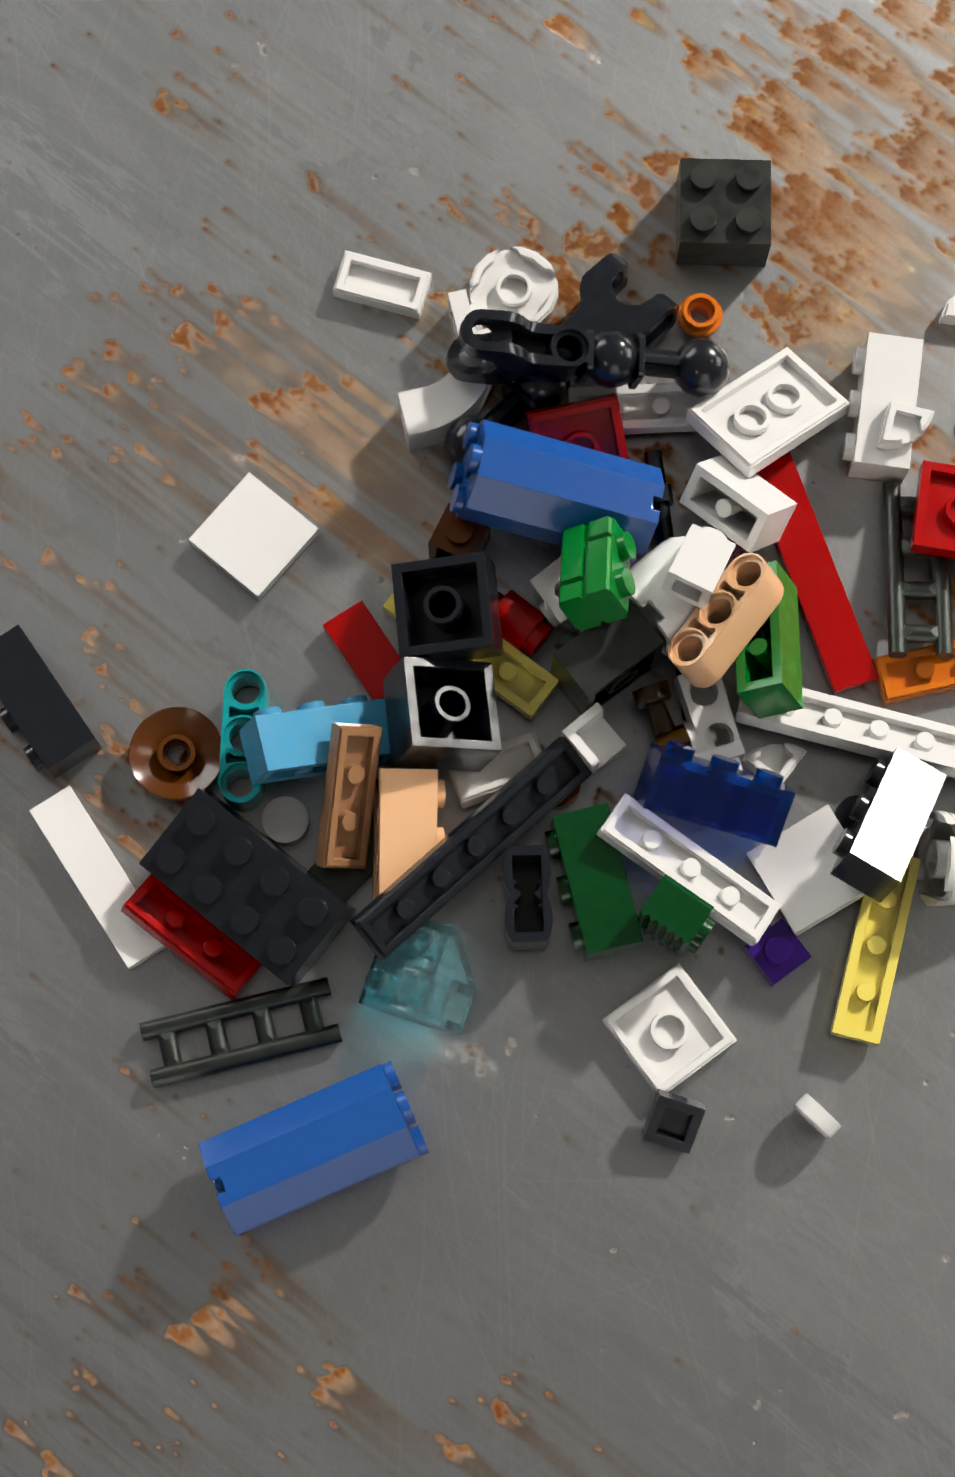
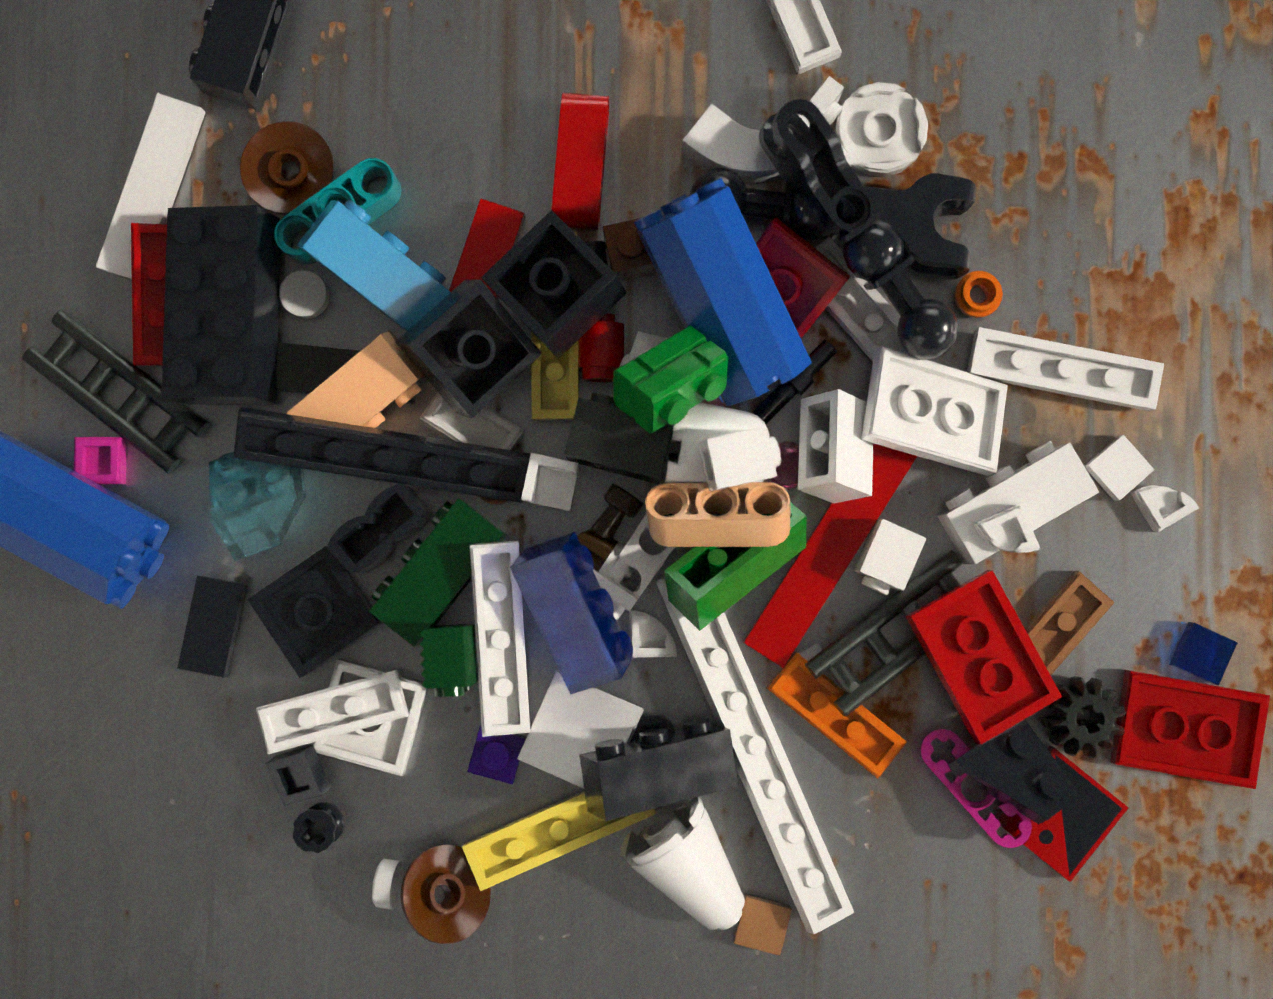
camera: 55 degrees right, 10 degrees up
white tile [188,472,320,601] -> none
medium nougat tile [316,722,383,869] -> none
pearl dark grey brick [676,158,771,267] -> none
none -> dark pink tile [74,437,127,485]
none -> black tile [177,576,247,678]
none -> black plate [247,546,382,678]
none -> white tile [256,669,409,754]
none -> black bush [293,802,345,853]
none -> reddish brown dish [401,845,491,944]
none -> red beam [552,92,609,230]
none -> white brick [853,519,927,595]
none -> white plate [967,327,1164,412]
none -> white tile [1084,434,1154,501]

